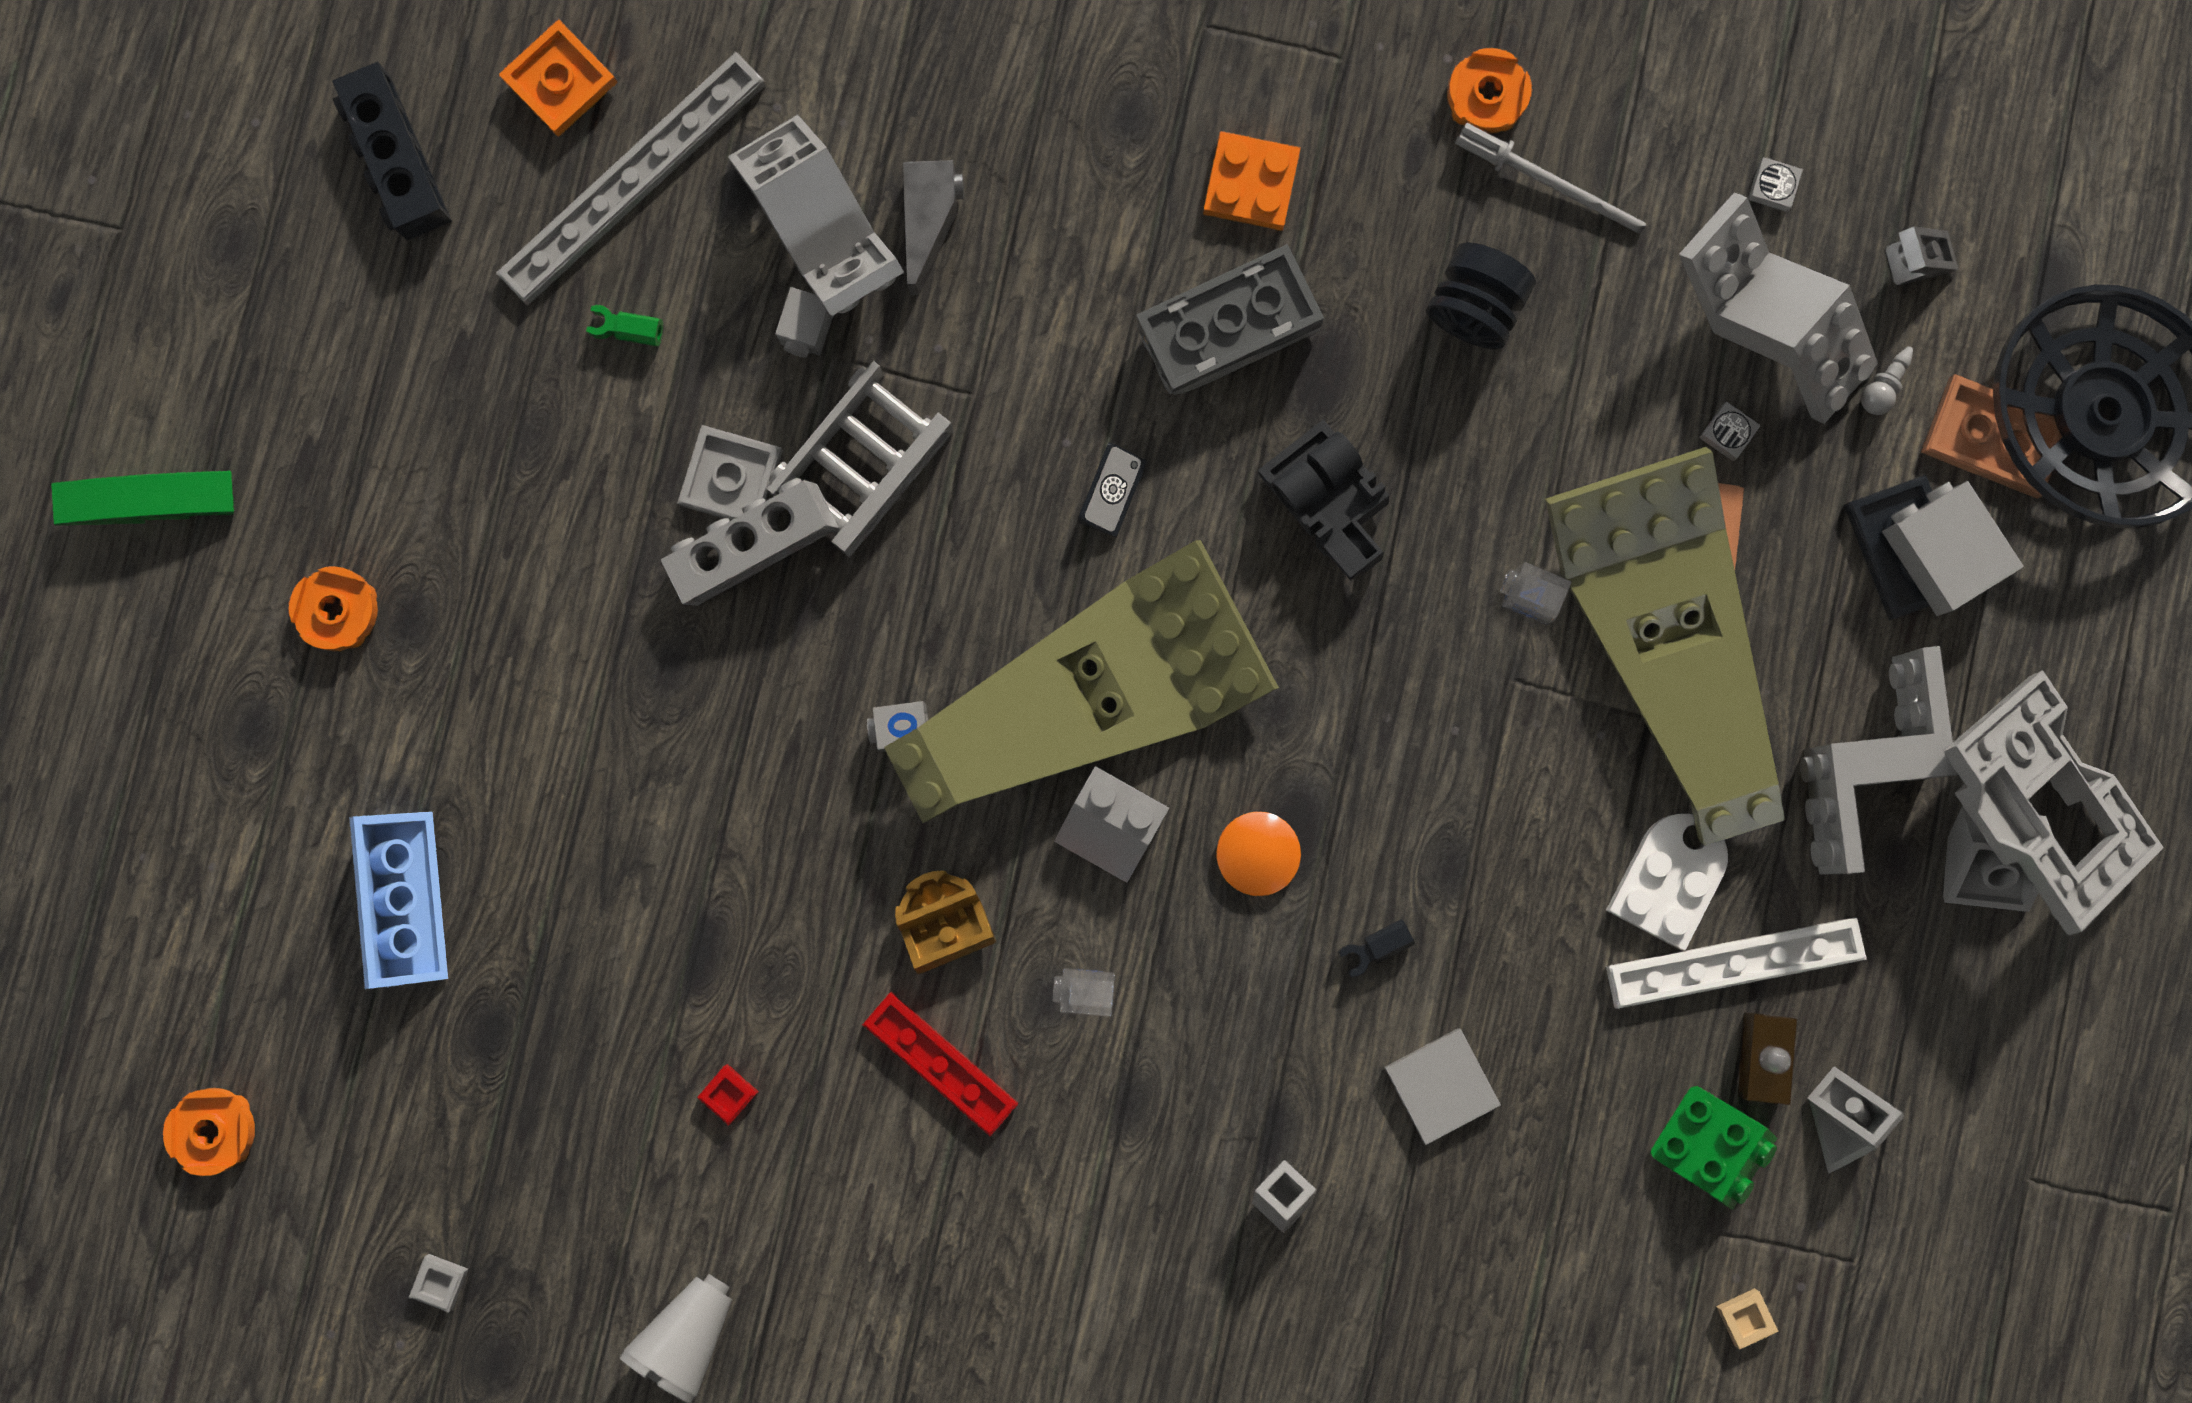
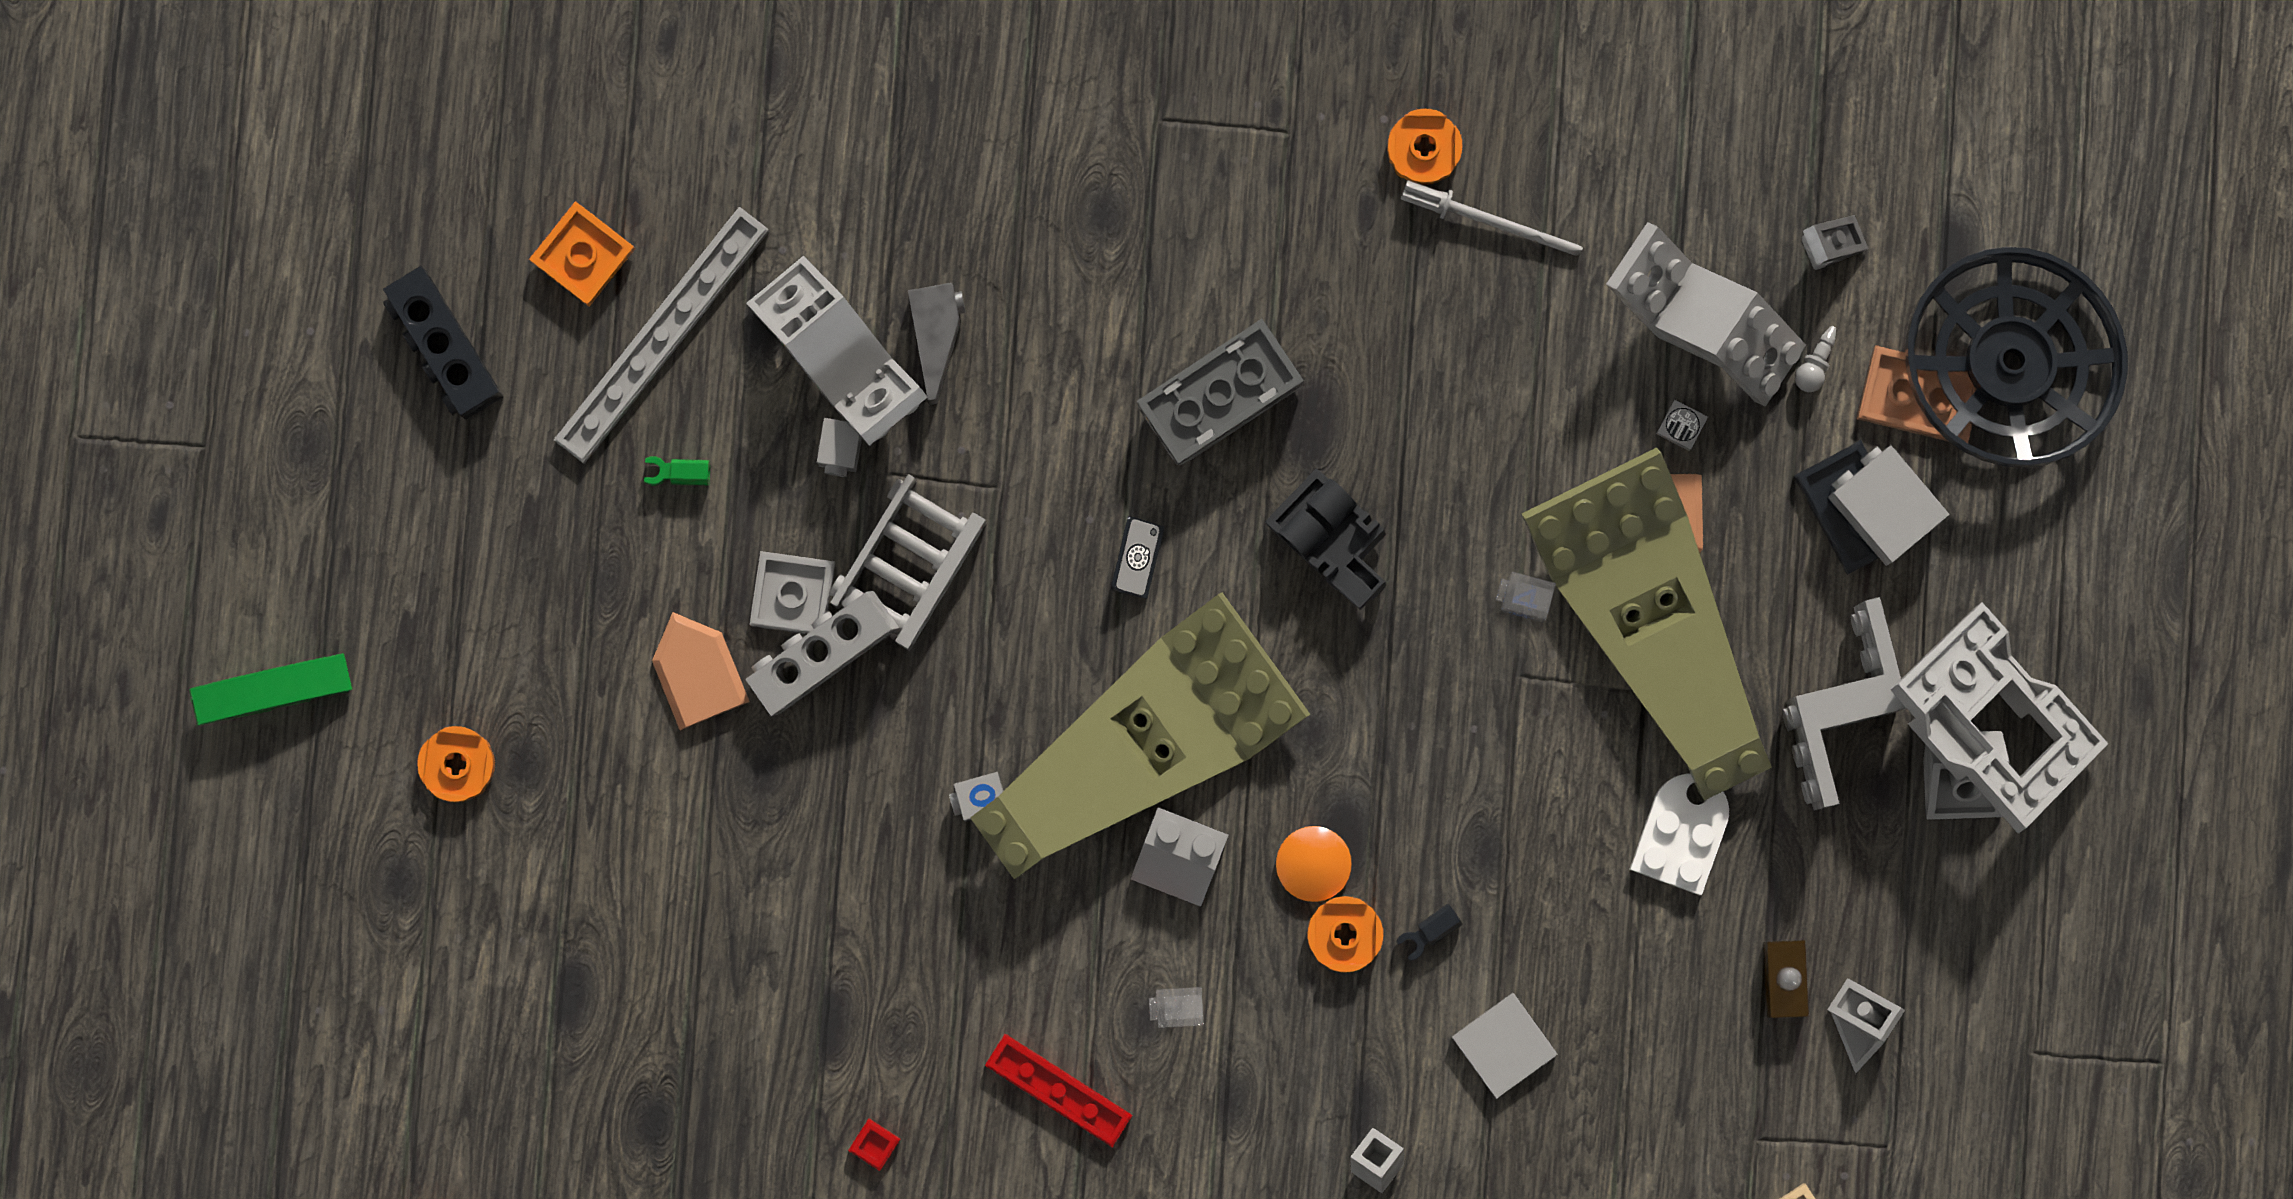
camera: 10 degrees left, 0 degrees up
light blue slope [349,812,448,989] -> none
pearl gold slope [895,871,997,975] -> none
orange plate [1203,131,1300,231] -> none
black wheel [1425,242,1536,350] -> none
white tile [1606,918,1867,1009] -> none
green bracket [1651,1086,1777,1210] -> none
light grey tile [1748,157,1803,212] -> none
none -> nougat tile [652,612,750,731]
none -> orange plate [1307,896,1383,972]

